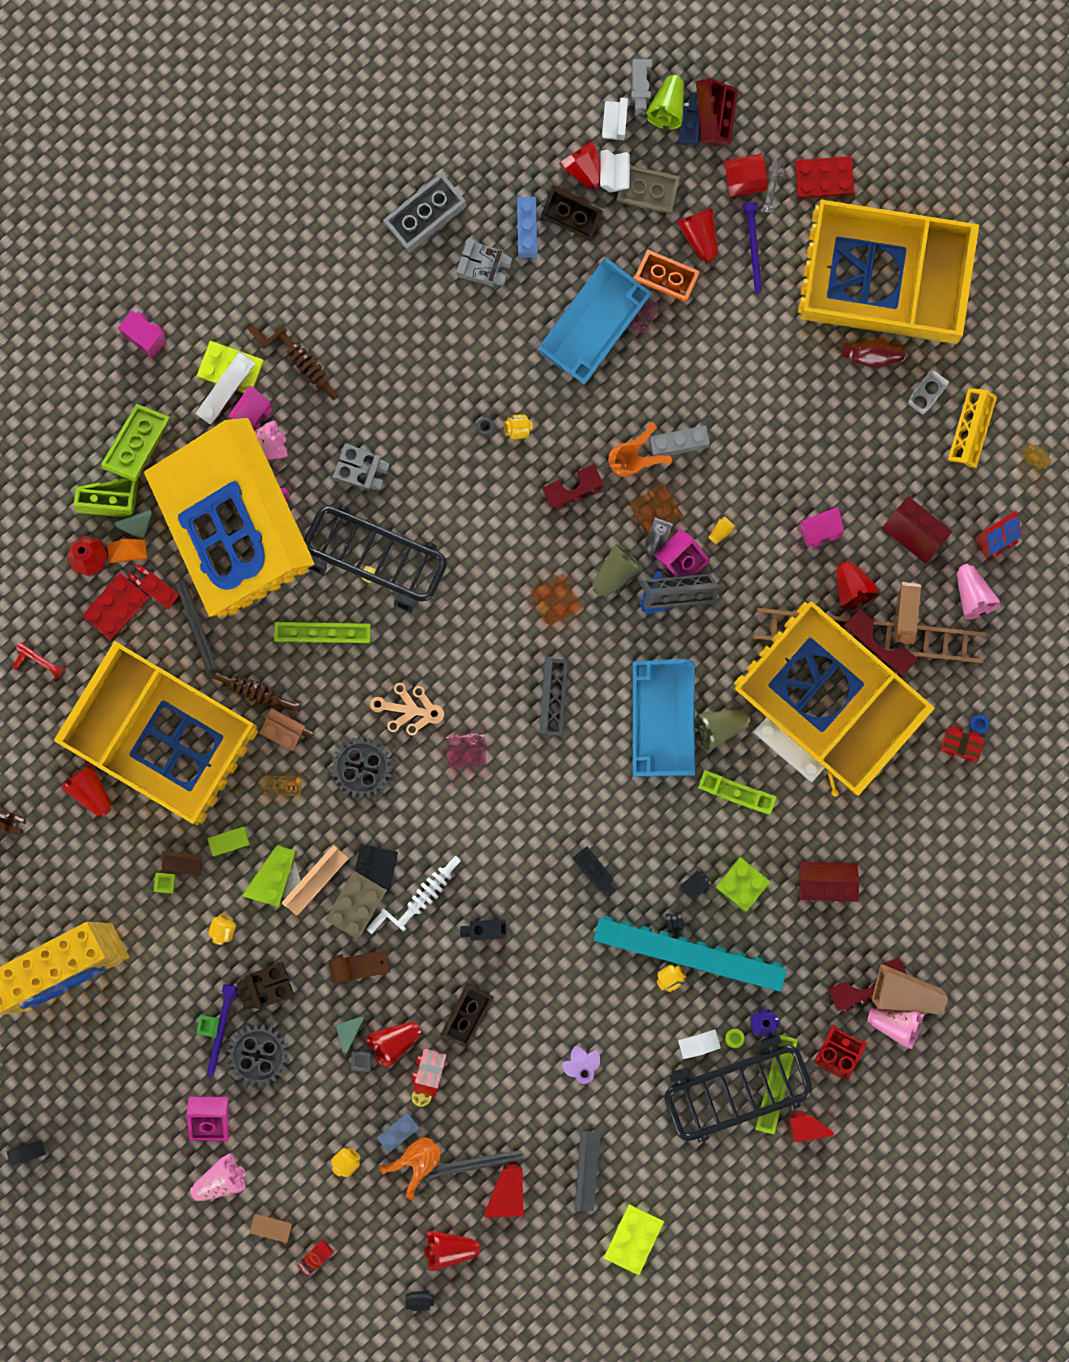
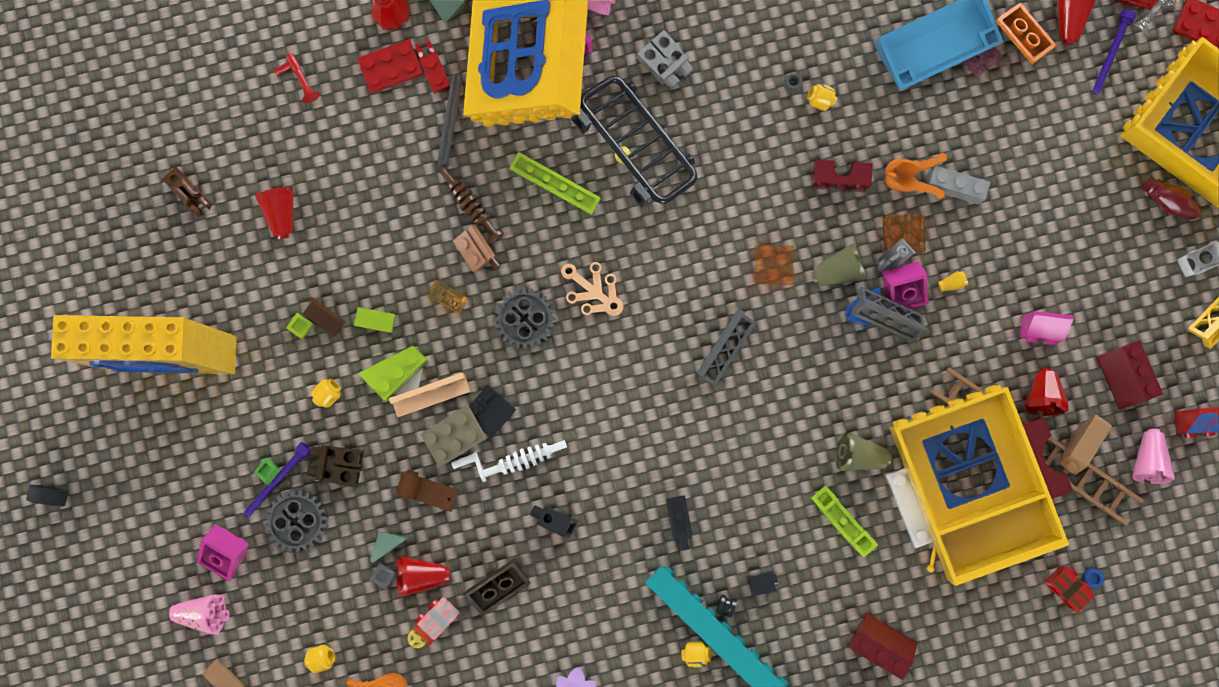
camera: 30 degrees right, 0 degrees up
yellow panel [54,641,258,826] -> none
orange slope [107,539,147,563] -> none
sand blue brick [377,1112,420,1153] -> none
clear pink plate [446,732,486,768] -> none
dark azure slope [633,659,695,777] -> none
lime brick [715,857,770,912] -> none

